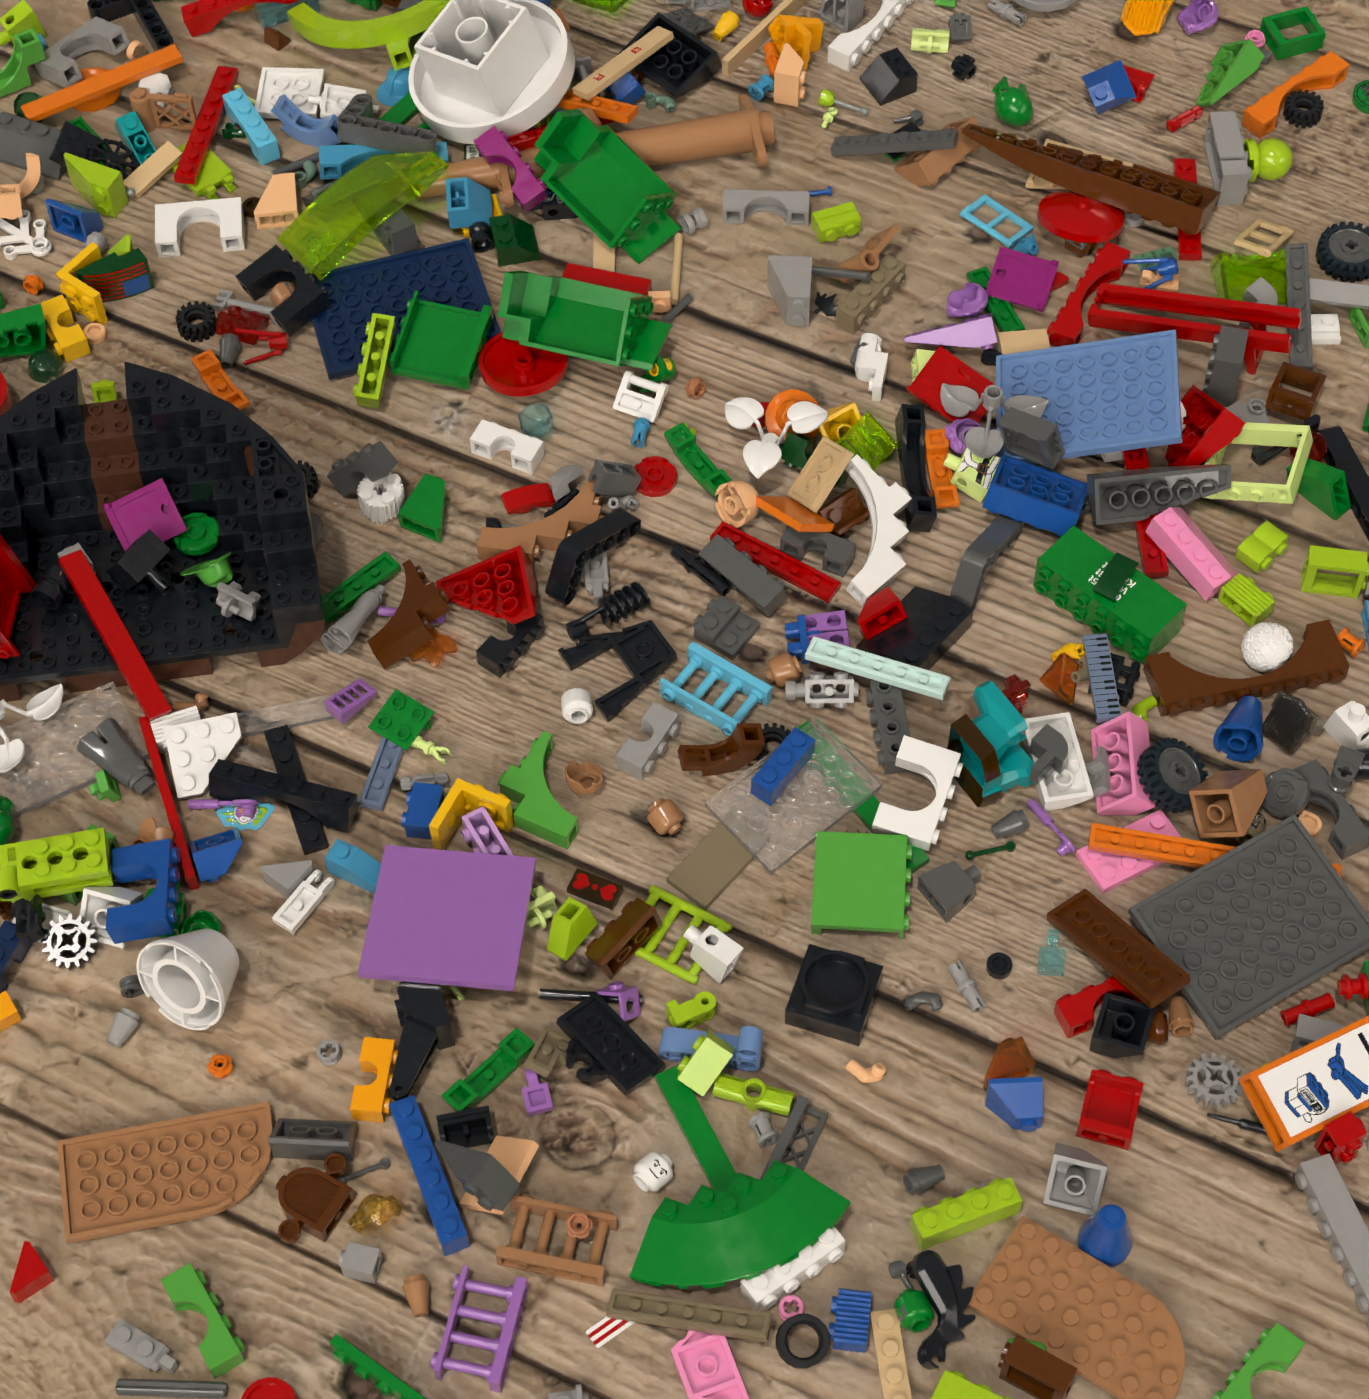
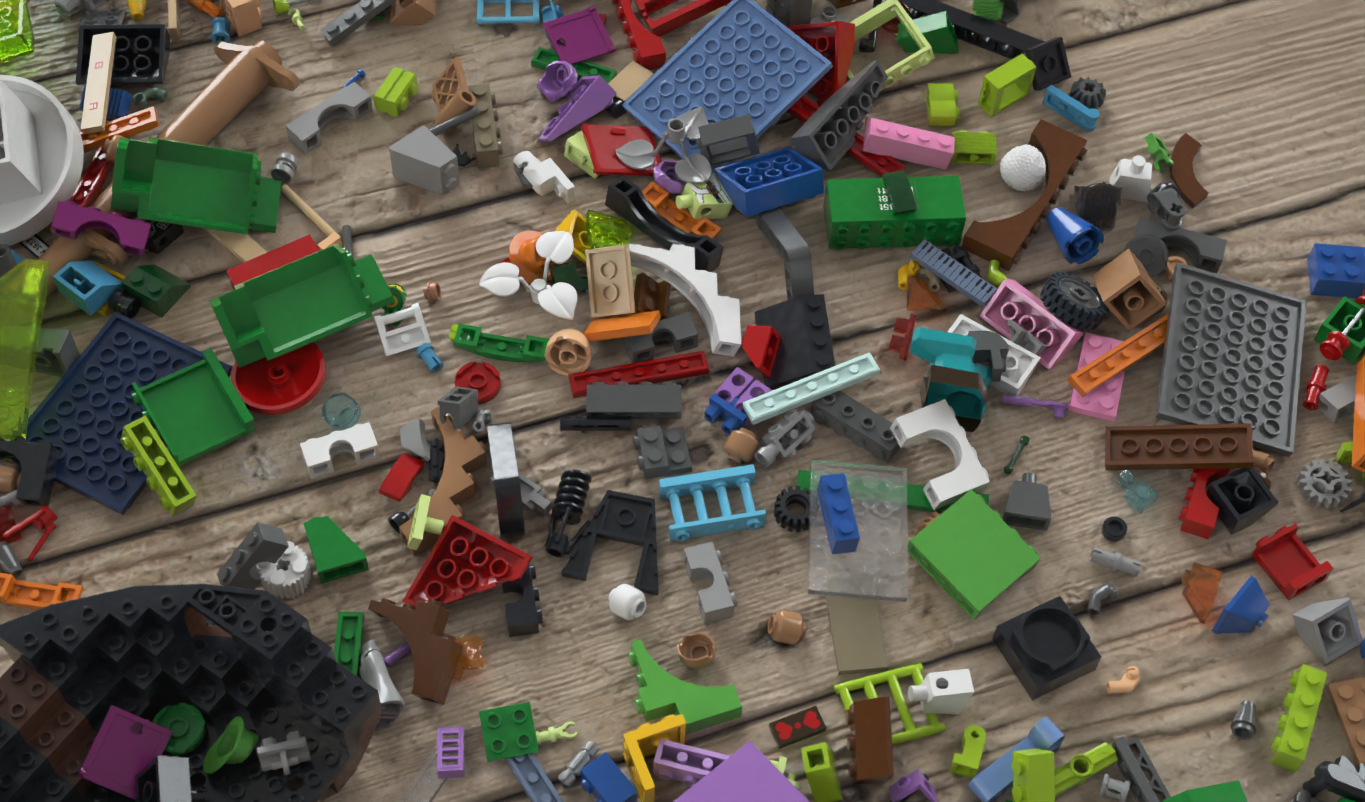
camera: 50 degrees left, 0 degrees up
reddish brown arch [678,723,765,776] -> none
dark grey cone [990,809,1030,839] -> none
orange bush [1337,627,1366,658] -> none
none -> yellowish green tile [407,494,444,550]

